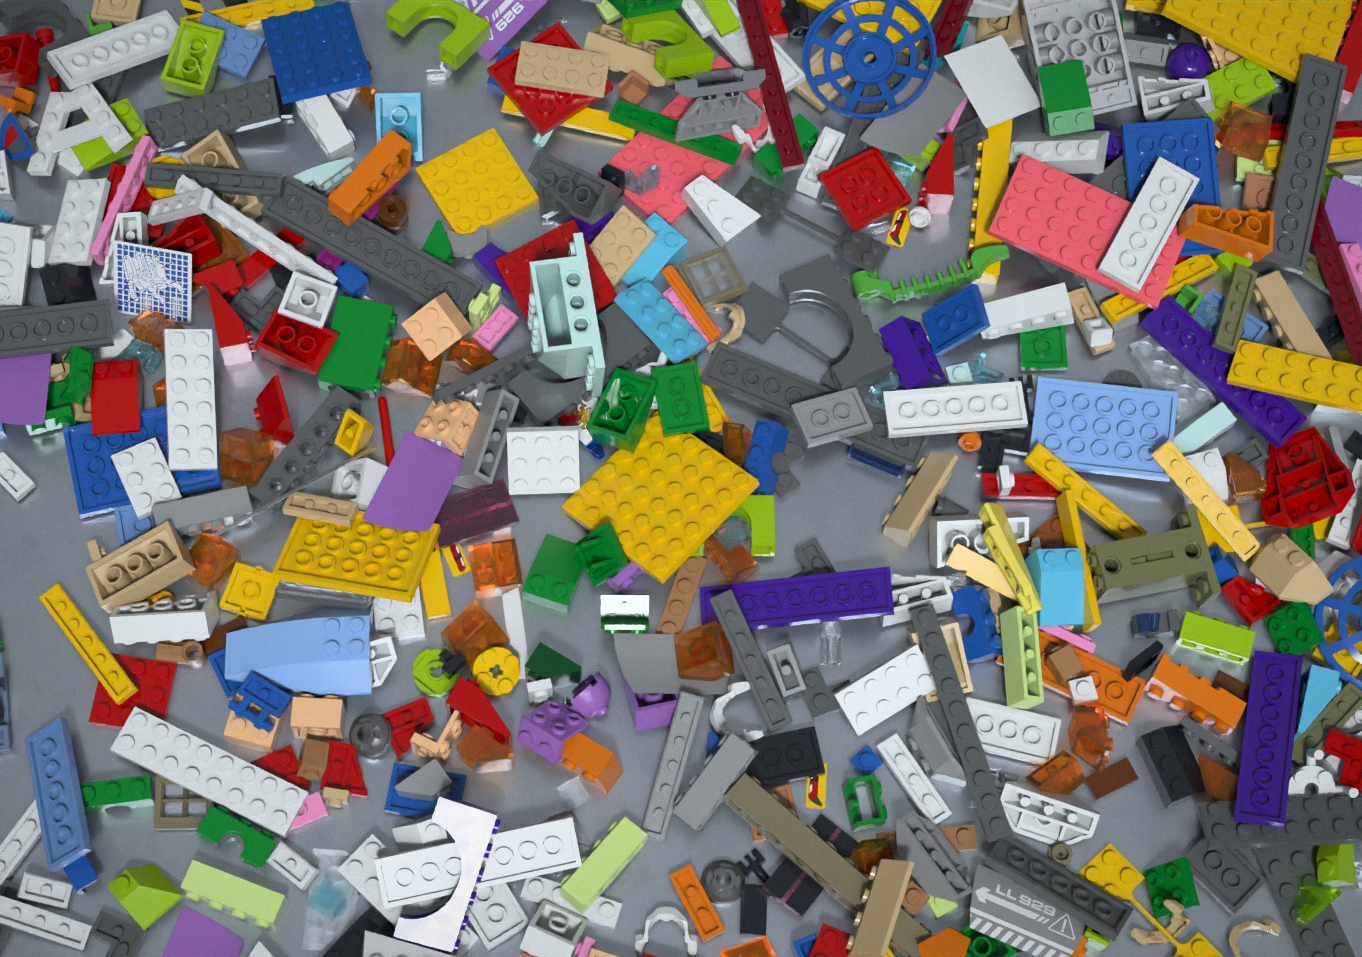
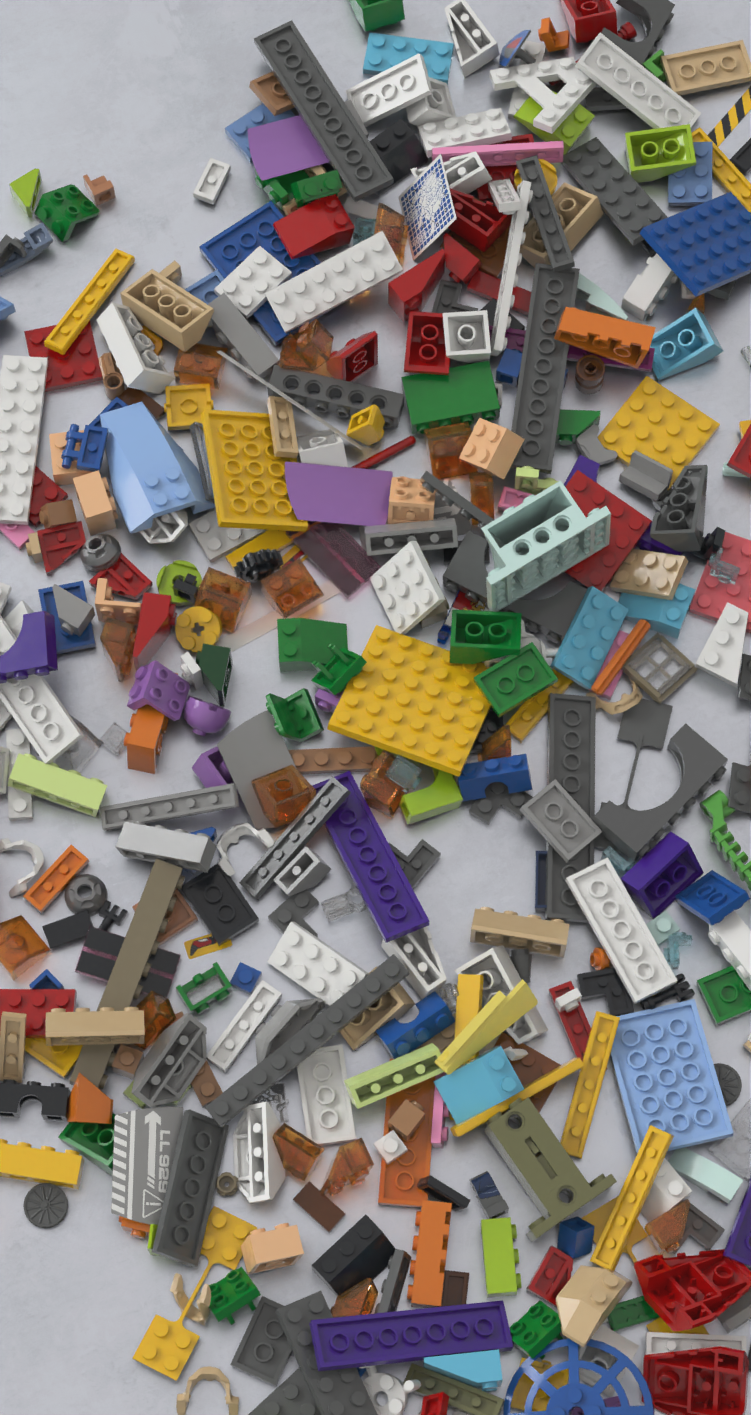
camera: 75 degrees right, 0 degrees up
none -> black gear [234,549,283,583]
none -> light nougat brick [241,1223,304,1275]
none -> light grey panel [619,450,673,502]

